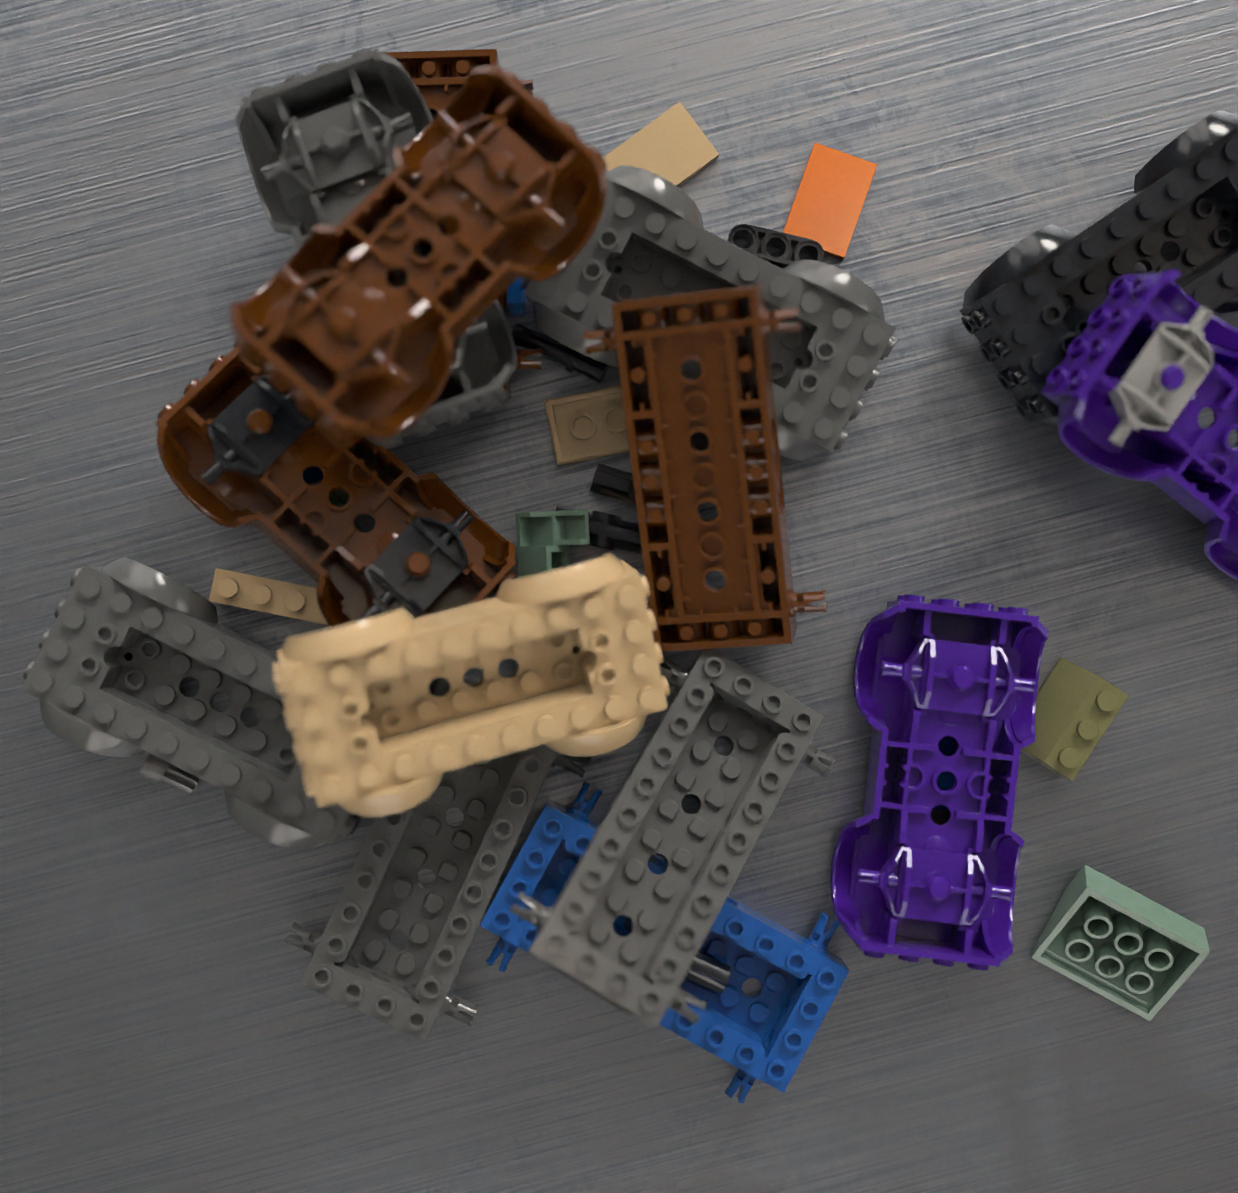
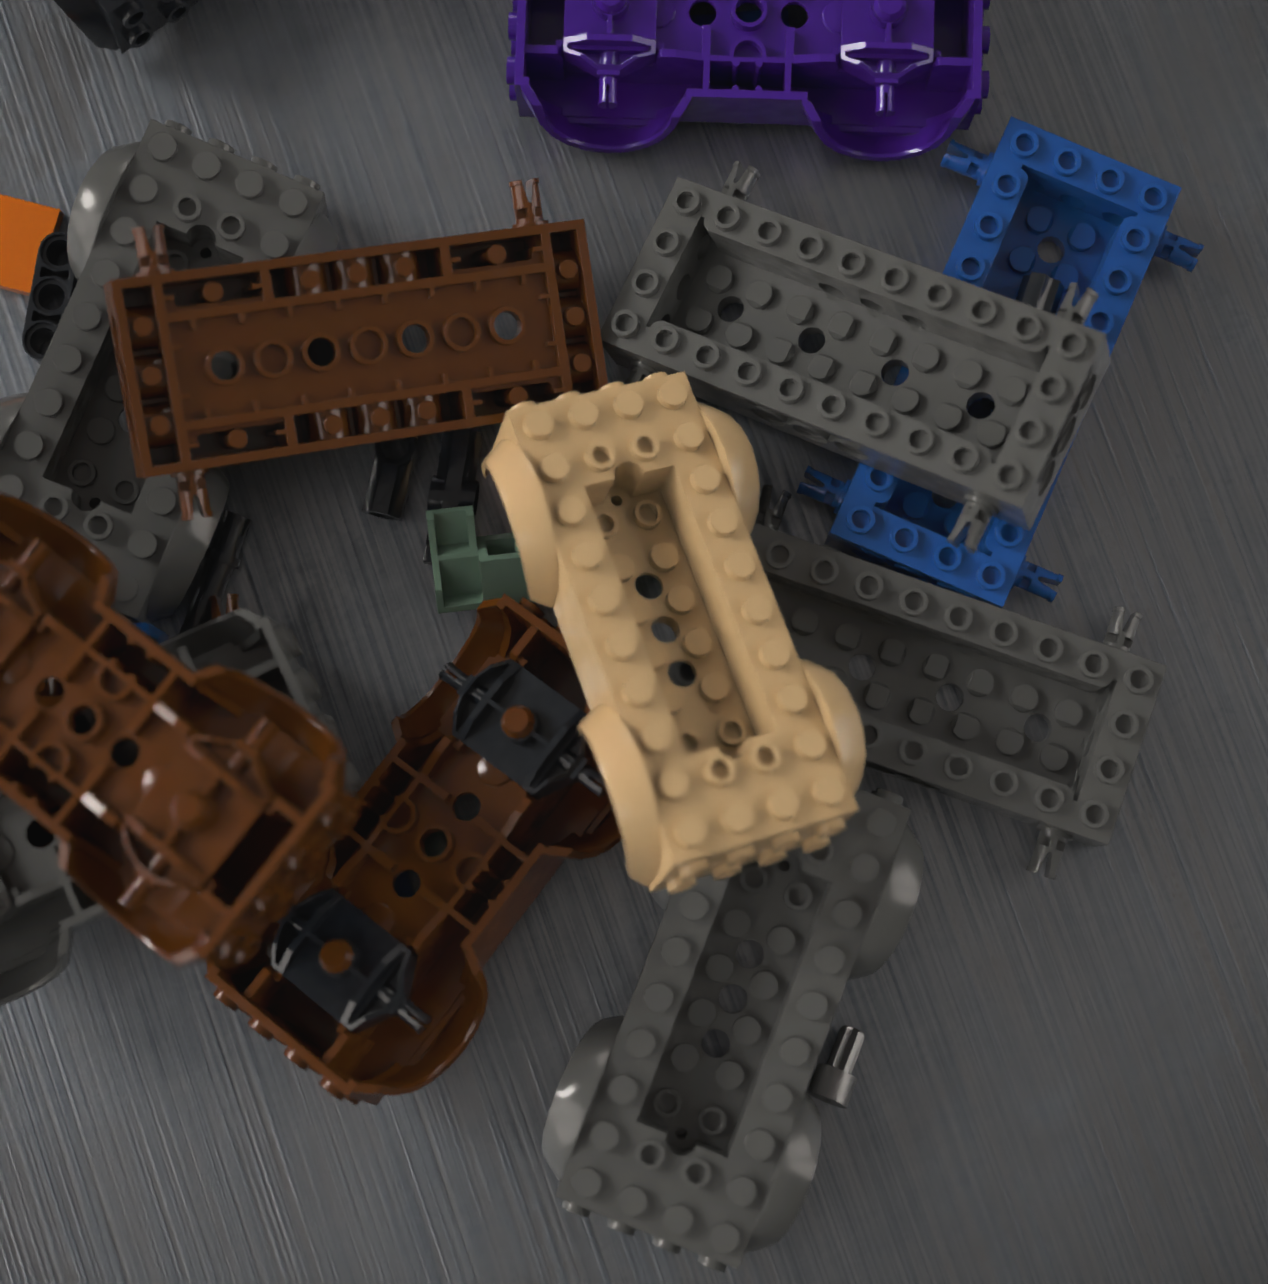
camera: 90 degrees left, 5 degrees down
tan brick [209,568,330,626] -> none
tan tile [544,385,630,467] -> none

